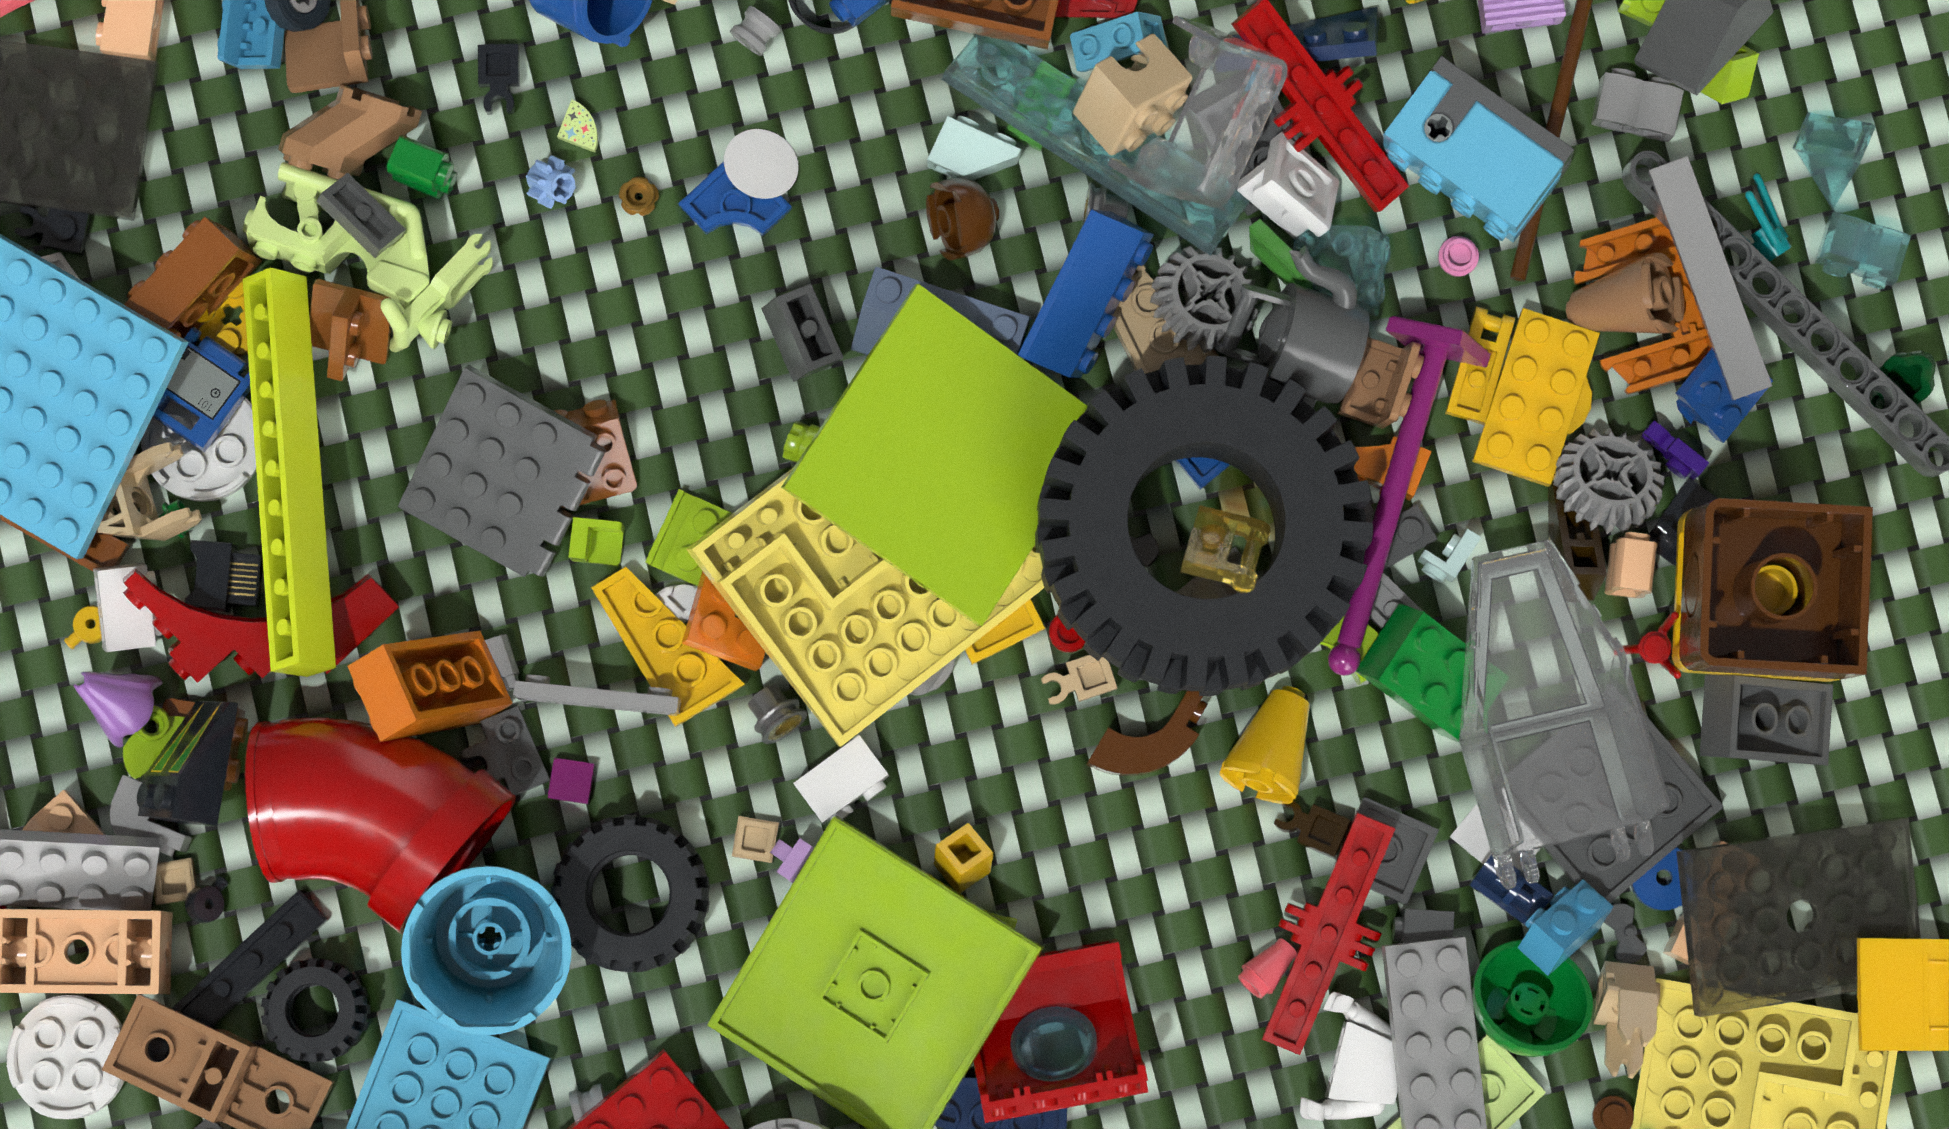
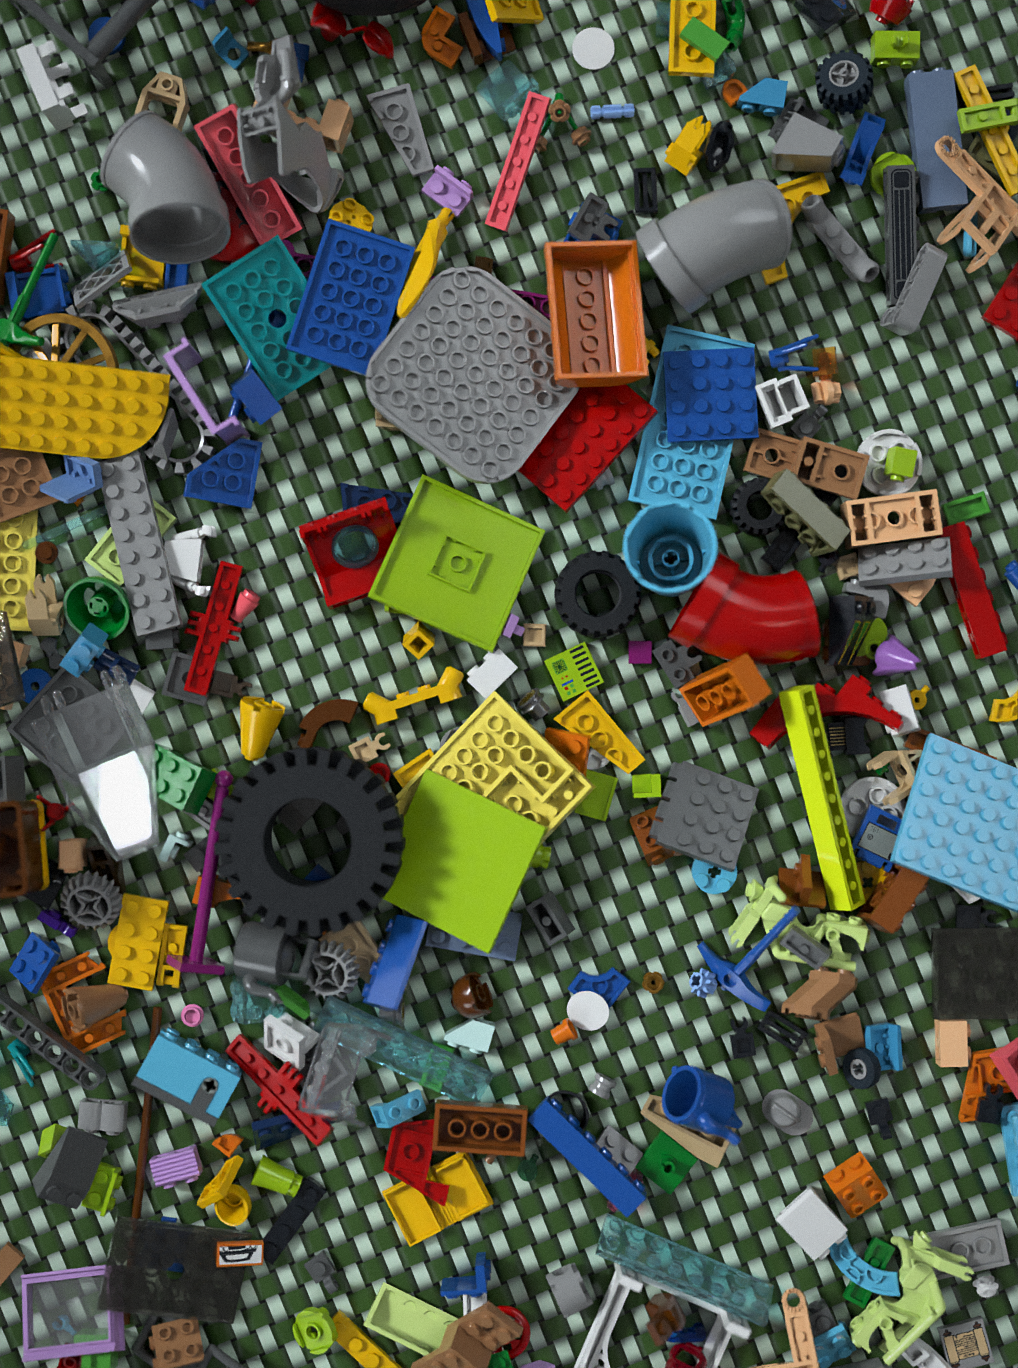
camera: 175 degrees right, 5 degrees up
green brick [387,135,458,199] -> none
light grey plate [513,675,681,716] -> none
yellowish green tile [557,99,598,153] -> none
tan piece [1073,34,1192,156] -> none
clear yellow plate [1181,505,1271,593] -> none
medium nougat bracket [1337,337,1424,429] -> none
light grey tile [1648,156,1772,401] -> none
none -> orange tile [212,1133,244,1158]
none -> yellow plate [362,666,464,725]
none -> lime tile [544,642,604,702]
none -> orange piece [550,1018,578,1045]
none -> medium azure plate [691,859,737,894]
none -> blue piece [697,905,801,1012]
none -> black tile [757,1009,808,1053]
none -> olive wedge [761,469,851,557]
none -> lime brick [883,446,918,483]

